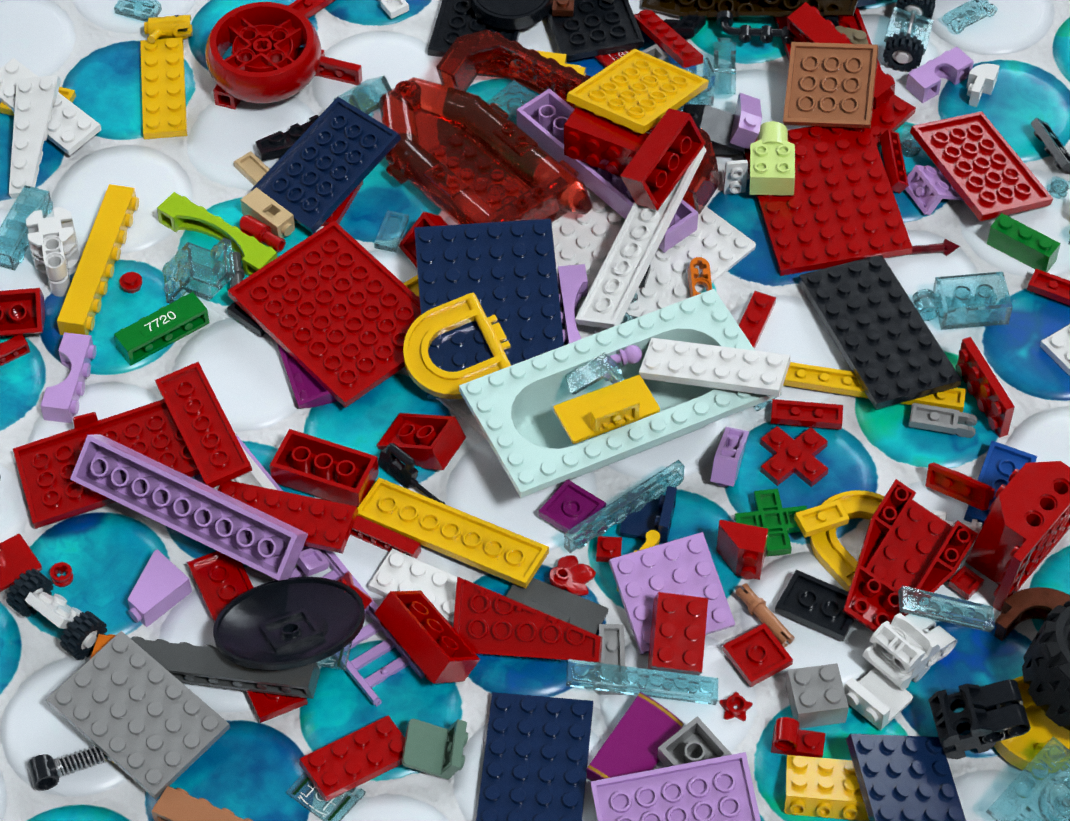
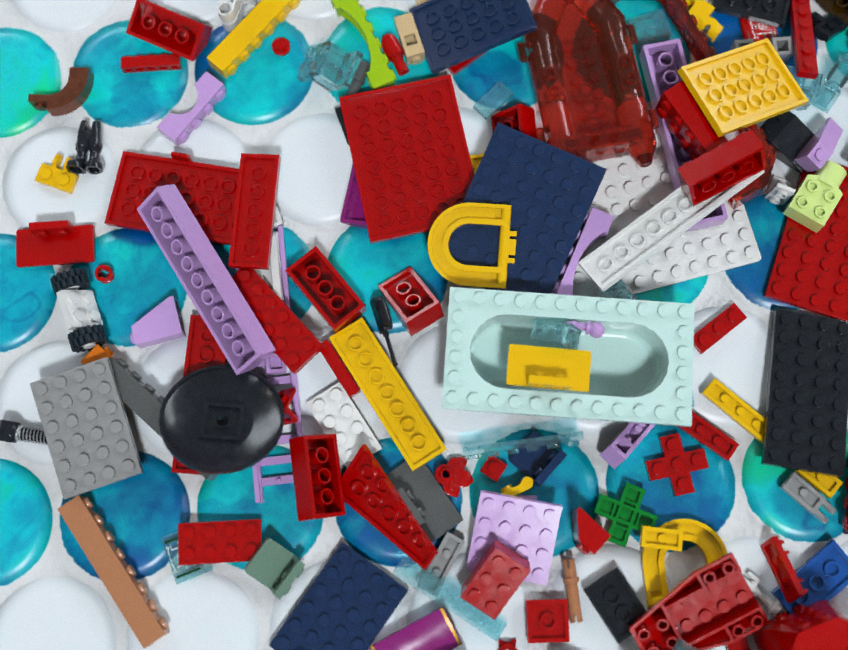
camera: 30 degrees right, 25 degrees up
green brick [114,292,210,366] -> none
magenta plate [539,480,606,540] -> none
white plate [639,338,791,397] -> none
orange beam [687,257,712,298] -> none

